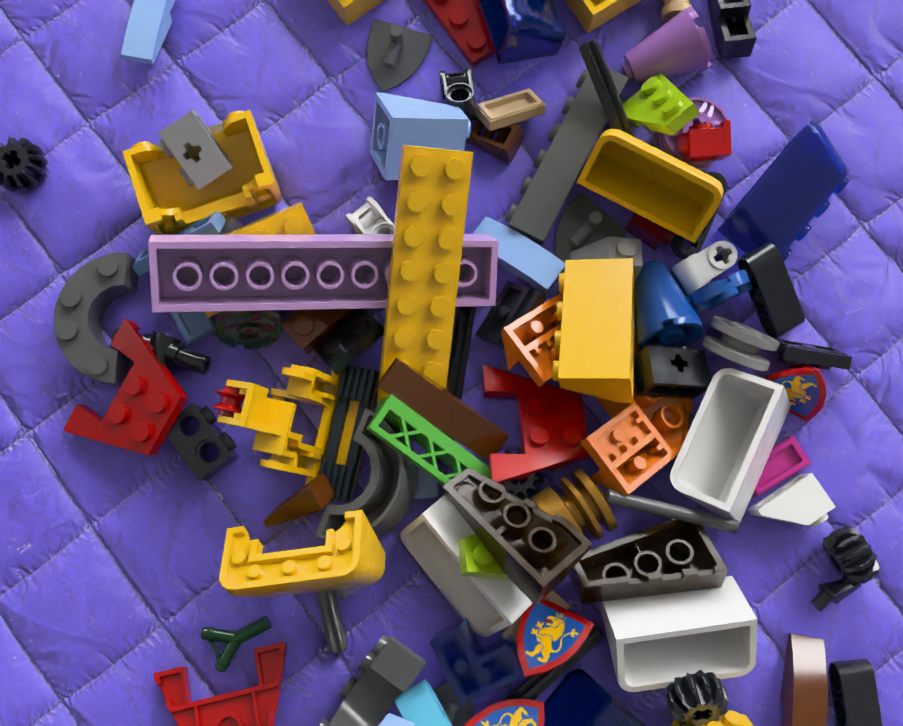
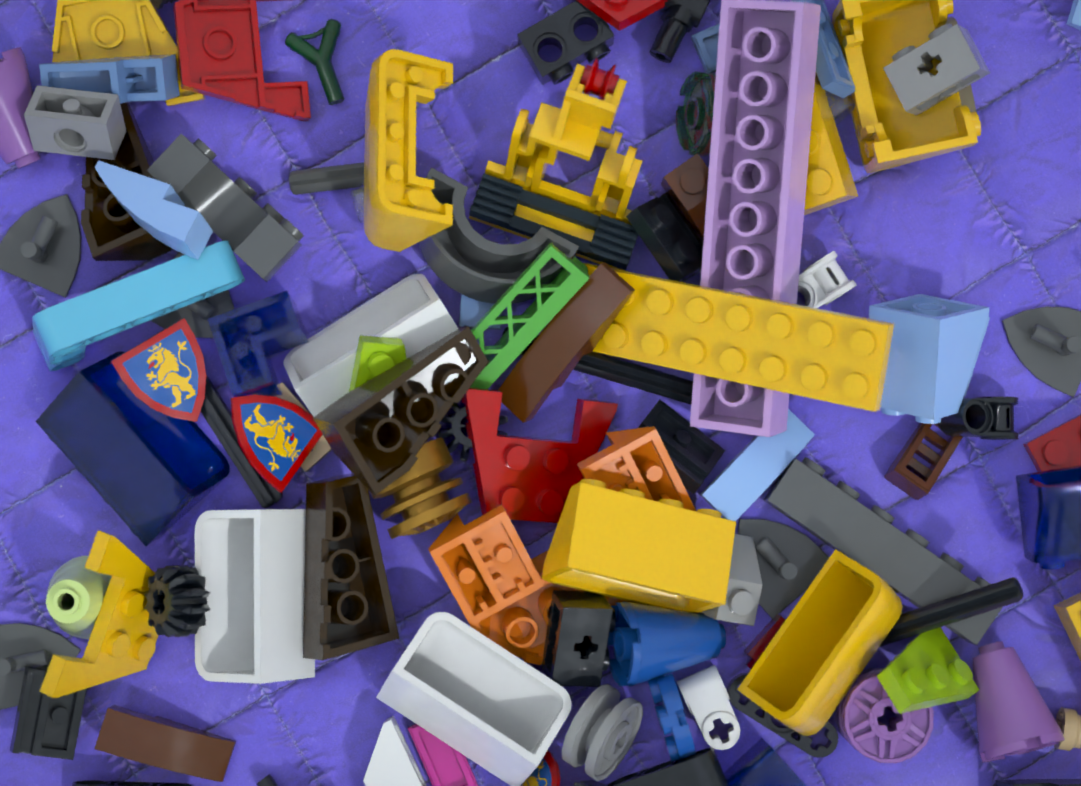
camera: 105 degrees right, 5 degrees up
reddish brown slope [263,473,335,527] -> none
tan tile [475,88,546,131] -> none
dark grey bar [605,489,739,533] -> none
red brick [677,120,732,162] -> none

